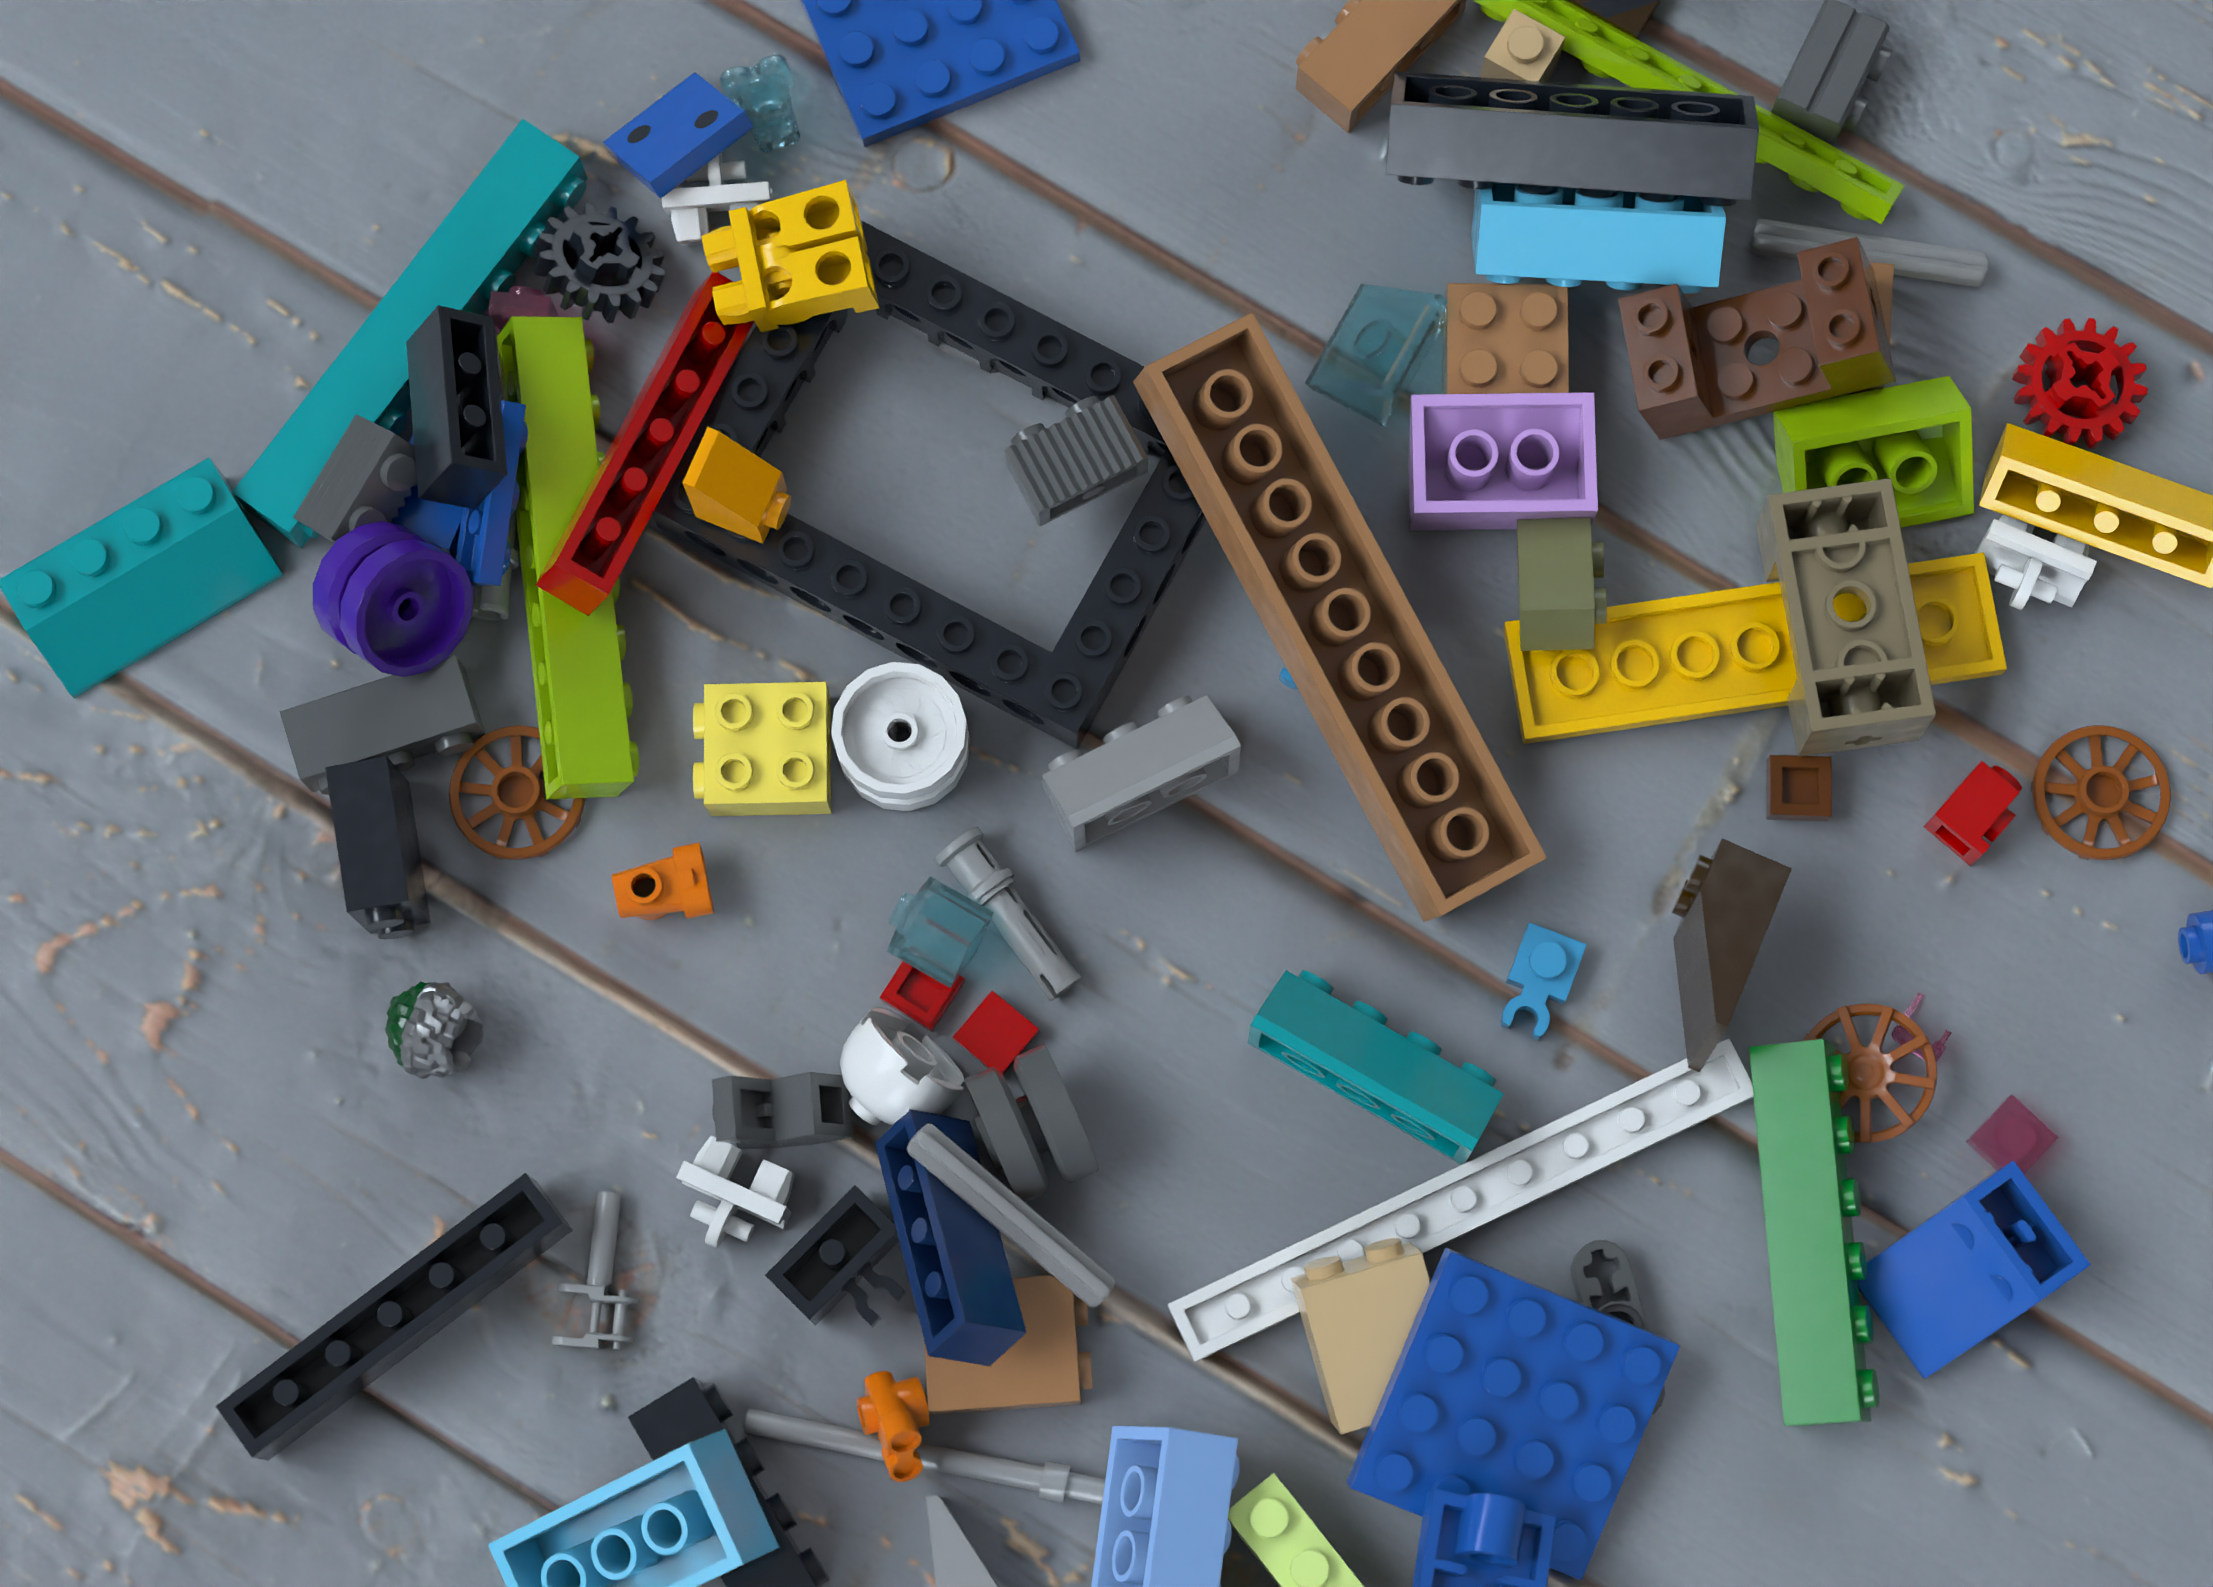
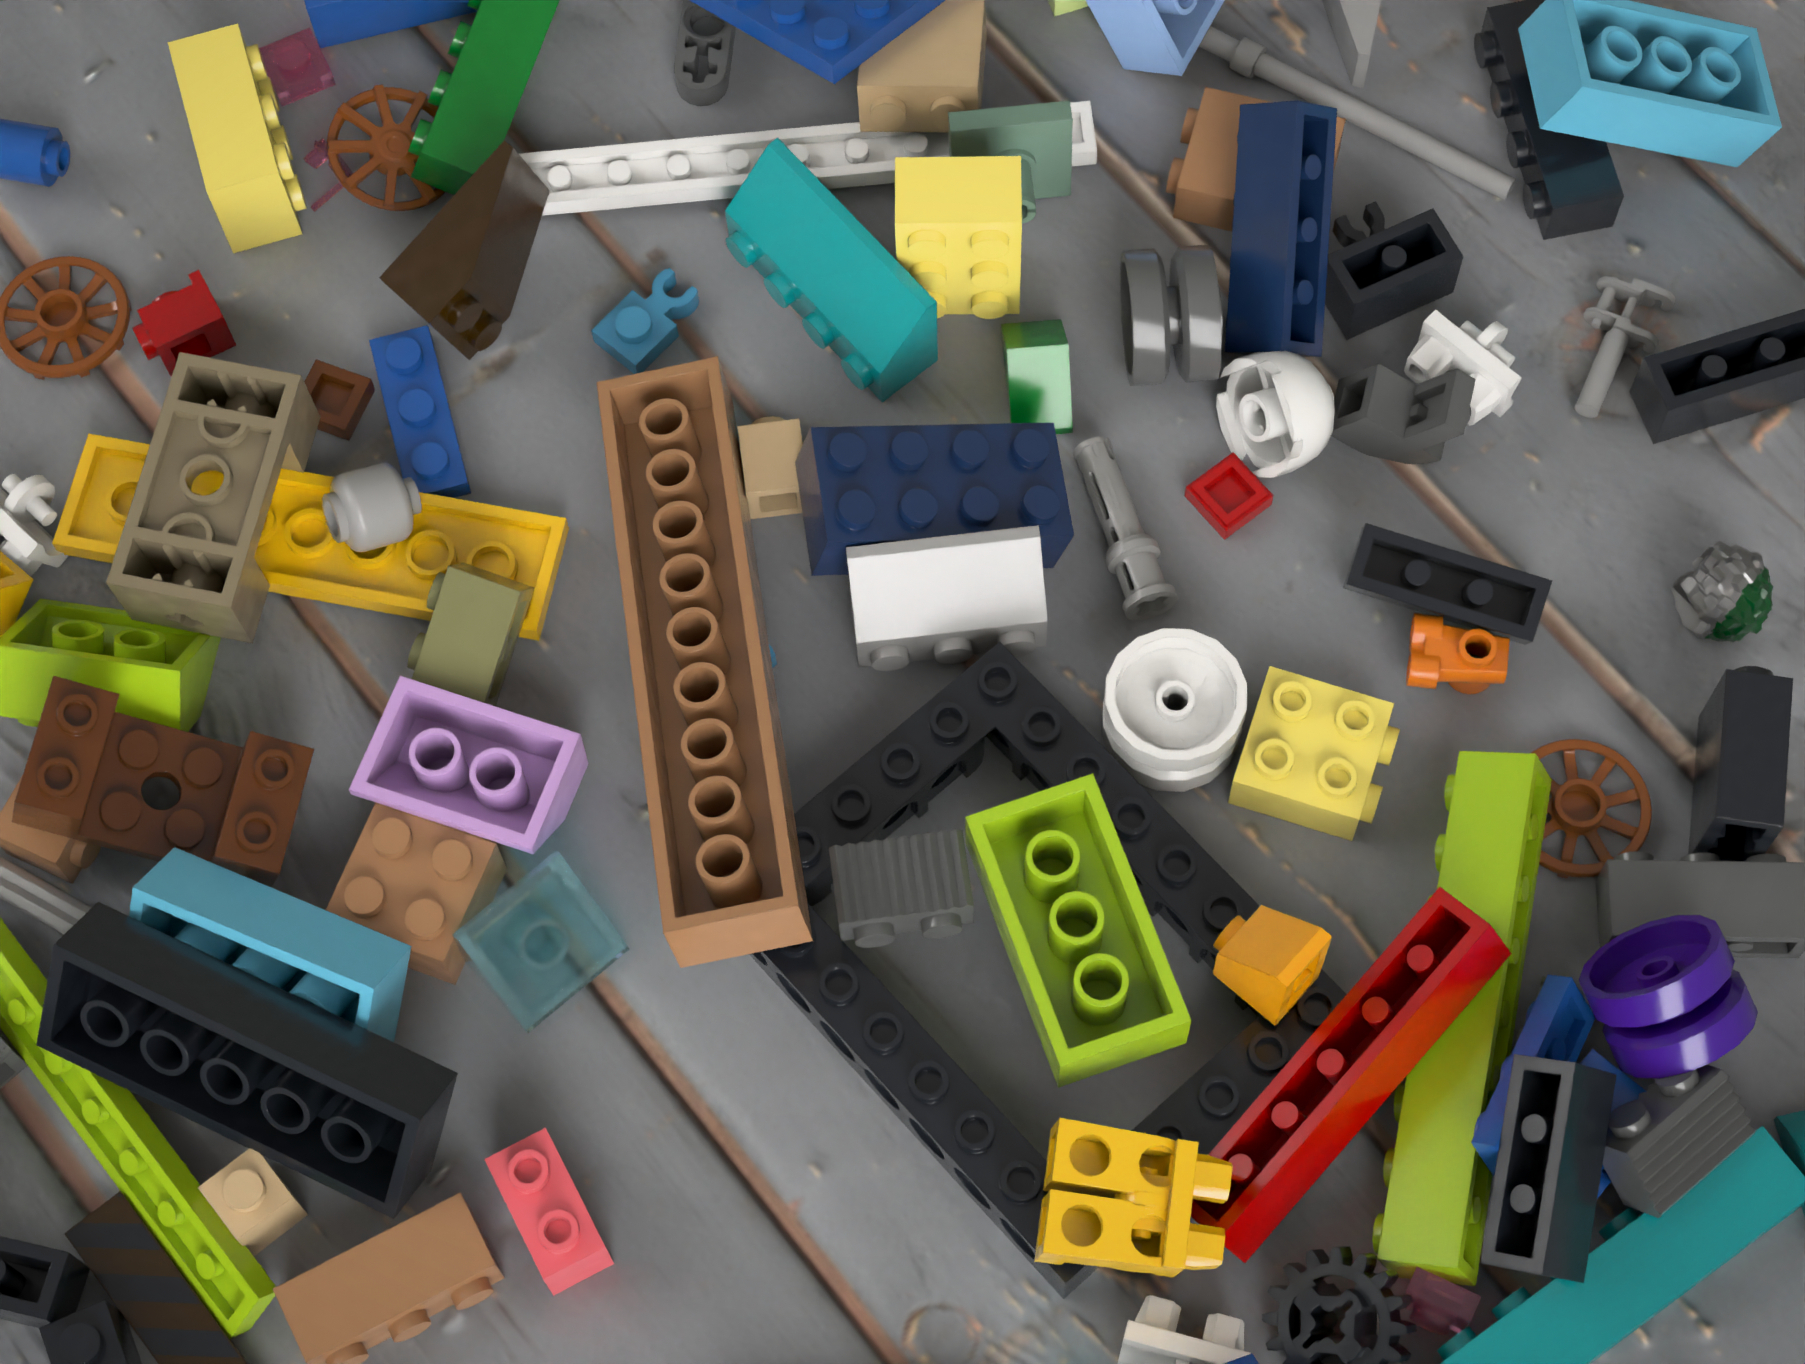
camera: 160 degrees left, 10 degrees down
orange plate [856,1371,930,1482] -> none
clear light blue brick [887,876,994,988] -> none
light grey axle [907,1123,1115,1308] -> none
red tile [952,990,1040,1075] -> none
none -> light yellow brick [167,23,307,253]
none -> light grey head [322,463,422,552]
none -> blue plate [369,325,471,498]
none -> coral brick [484,1127,614,1296]
none -> tan brick [737,416,803,519]
none -> dark blue brick [795,422,1074,576]
none -> light yellow brick [895,156,1022,319]
none -> sand green tile [948,100,1073,224]
none -> lime brick [965,773,1192,1088]
none -> slope [1001,319,1073,434]
none -> black brick [1343,523,1553,645]

